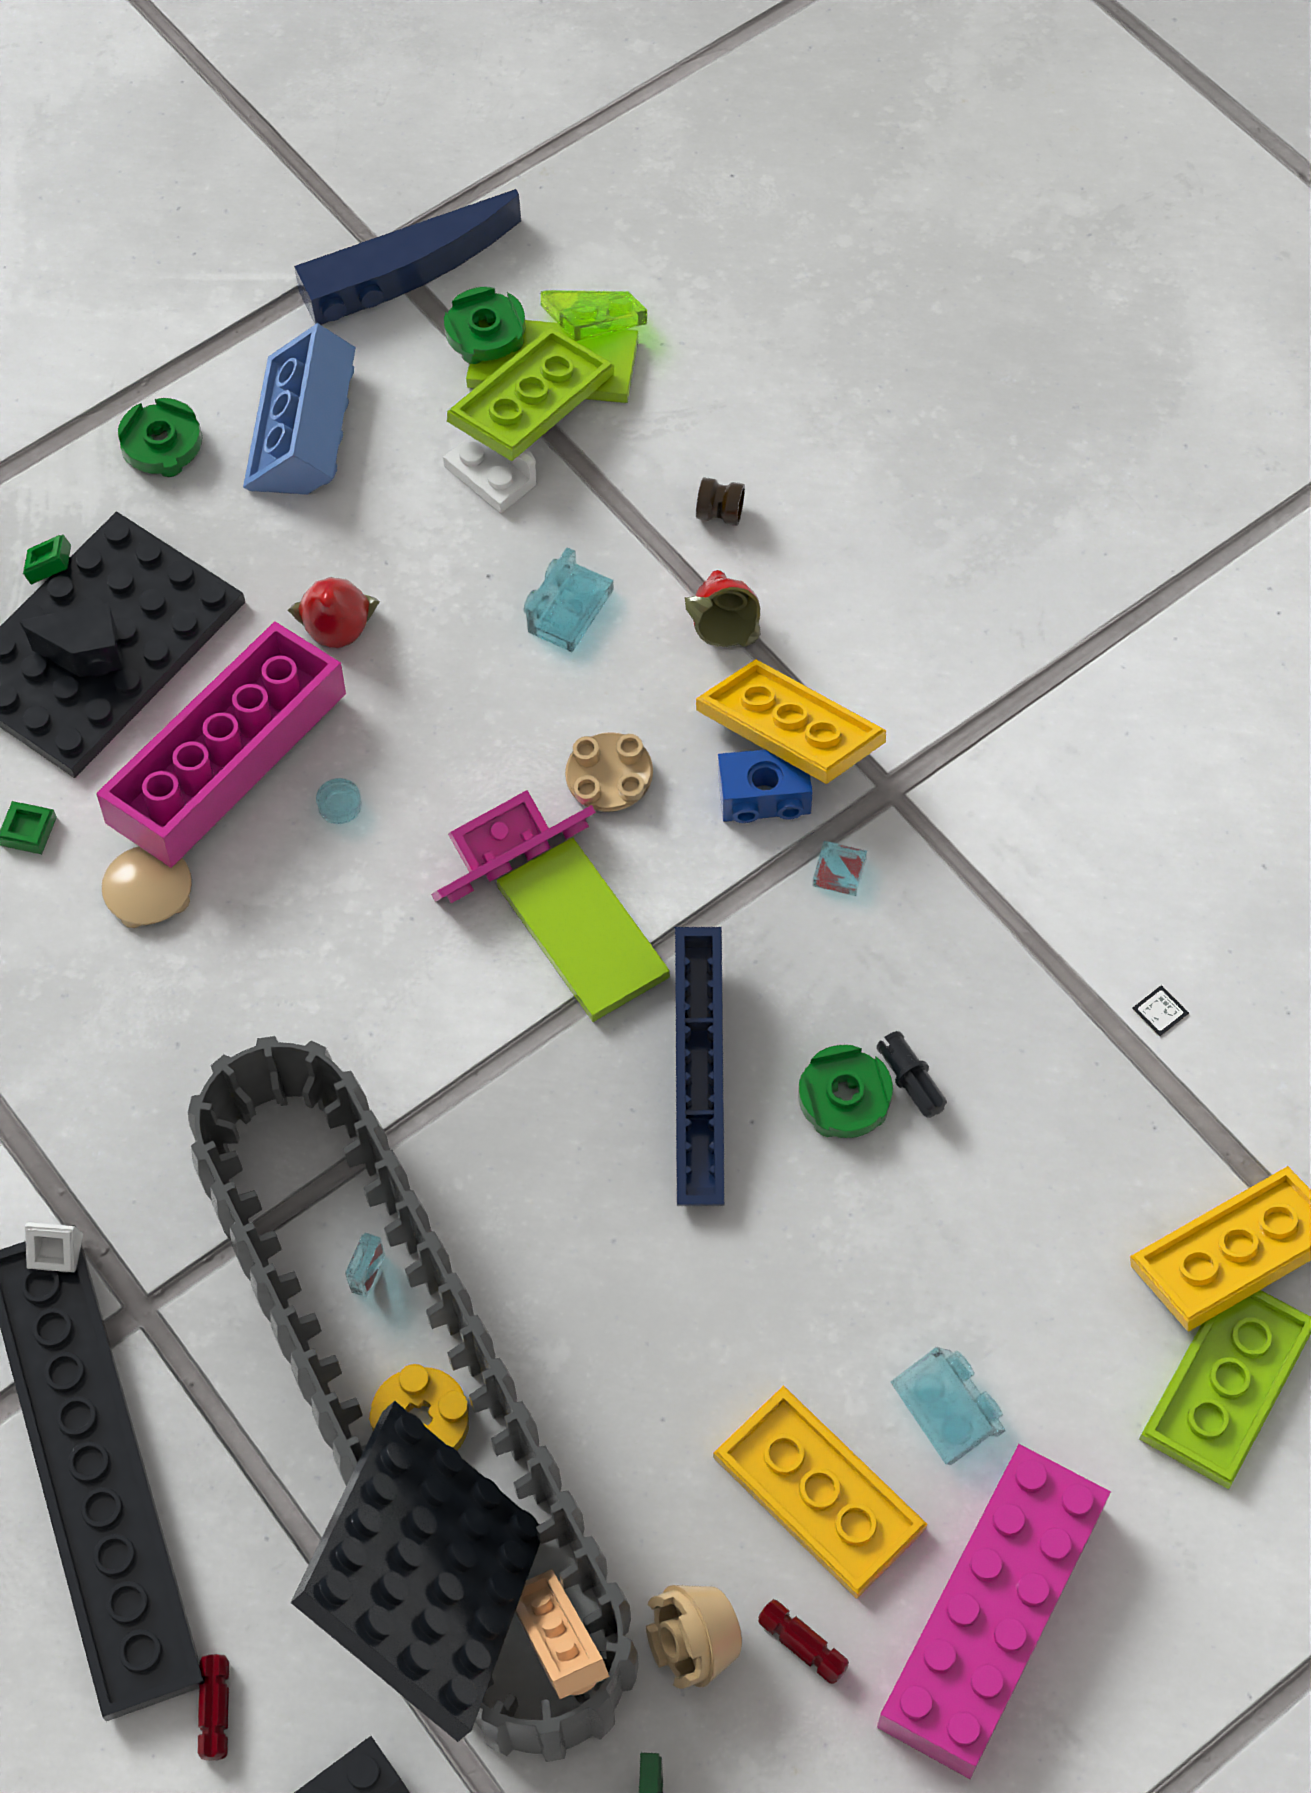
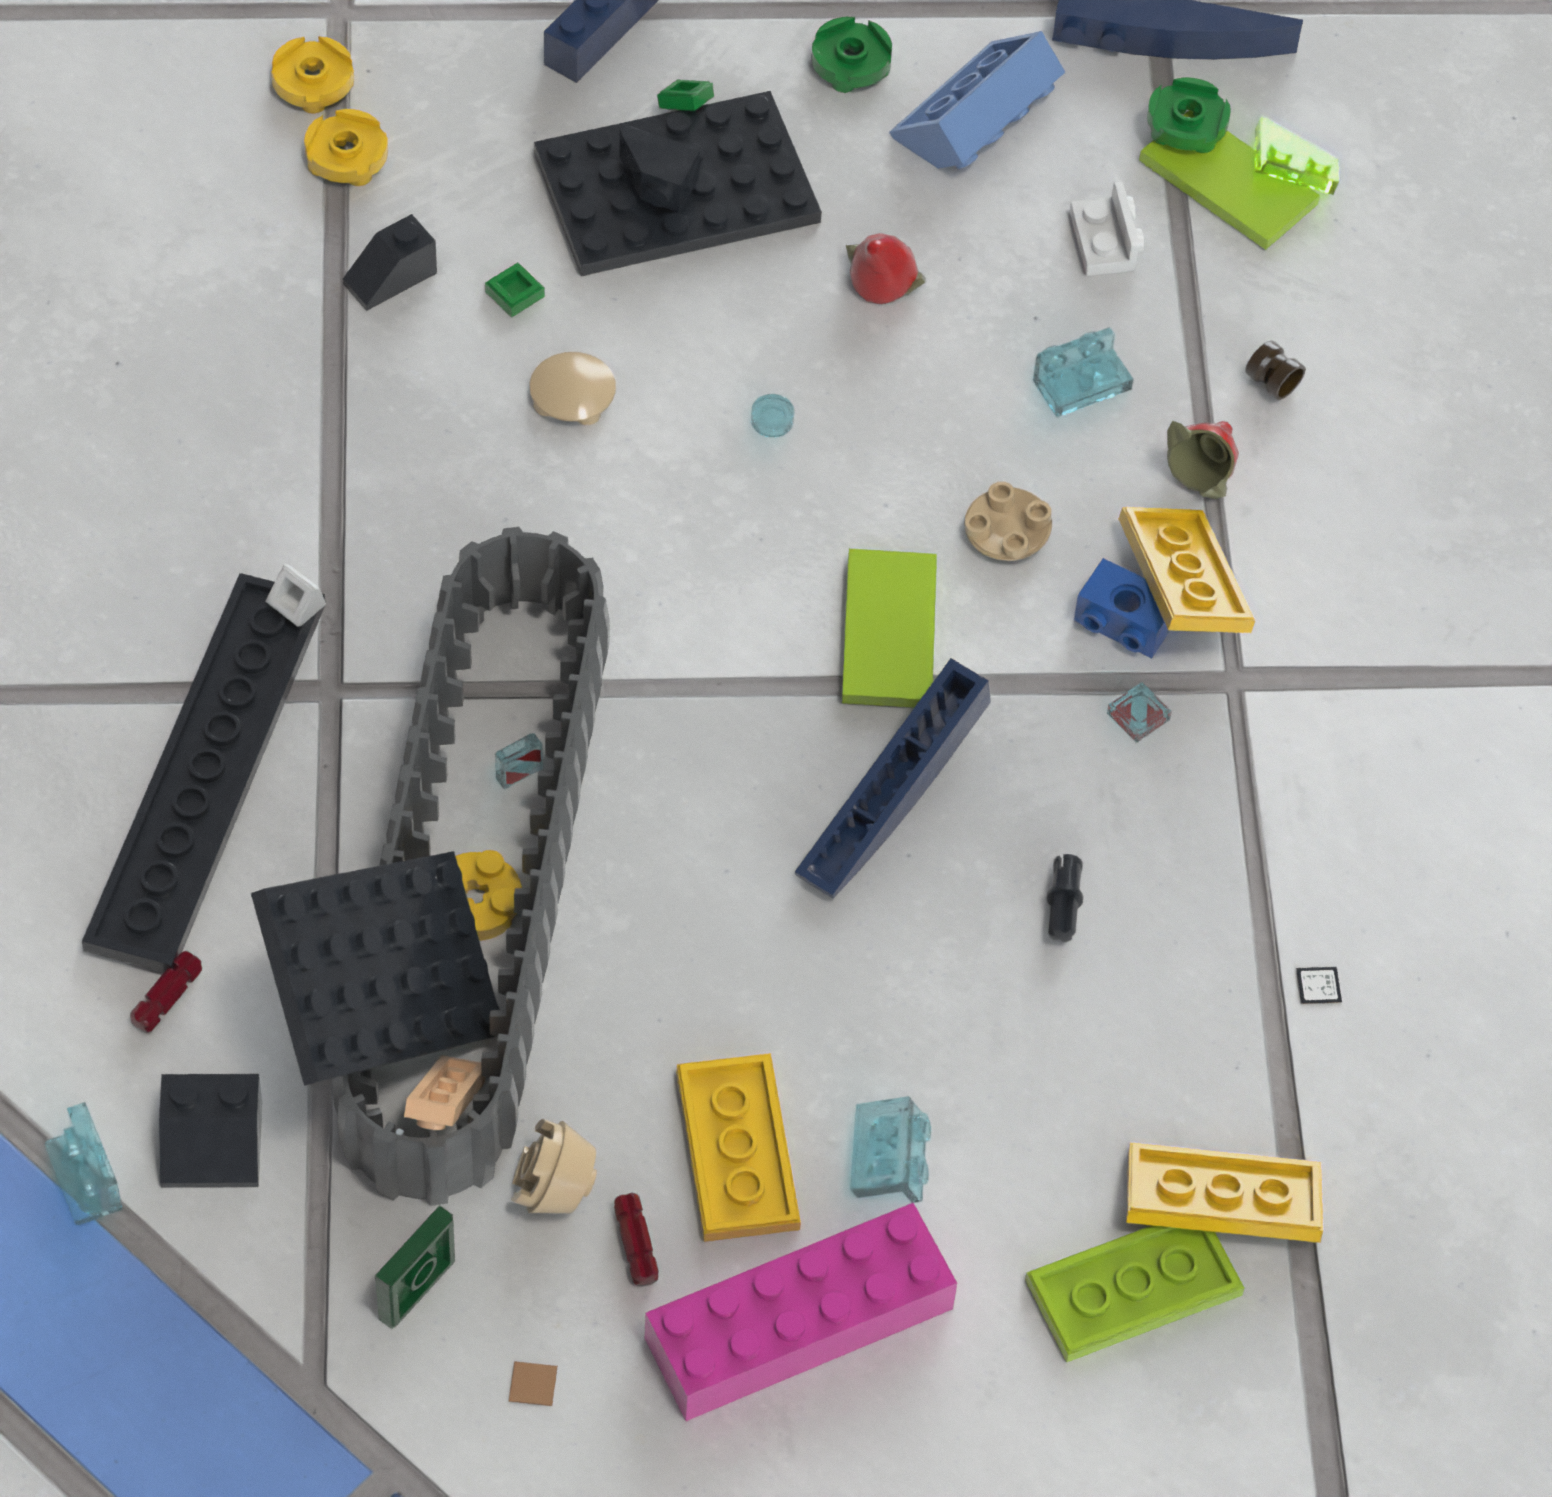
camera: 30 degrees right, 5 degrees down
dark pink brick [96,621,346,868] -> none
dark pink bracket [431,790,596,903] -> none
lime tile [447,327,614,461] -> none
green plate [798,1045,893,1138] -> none

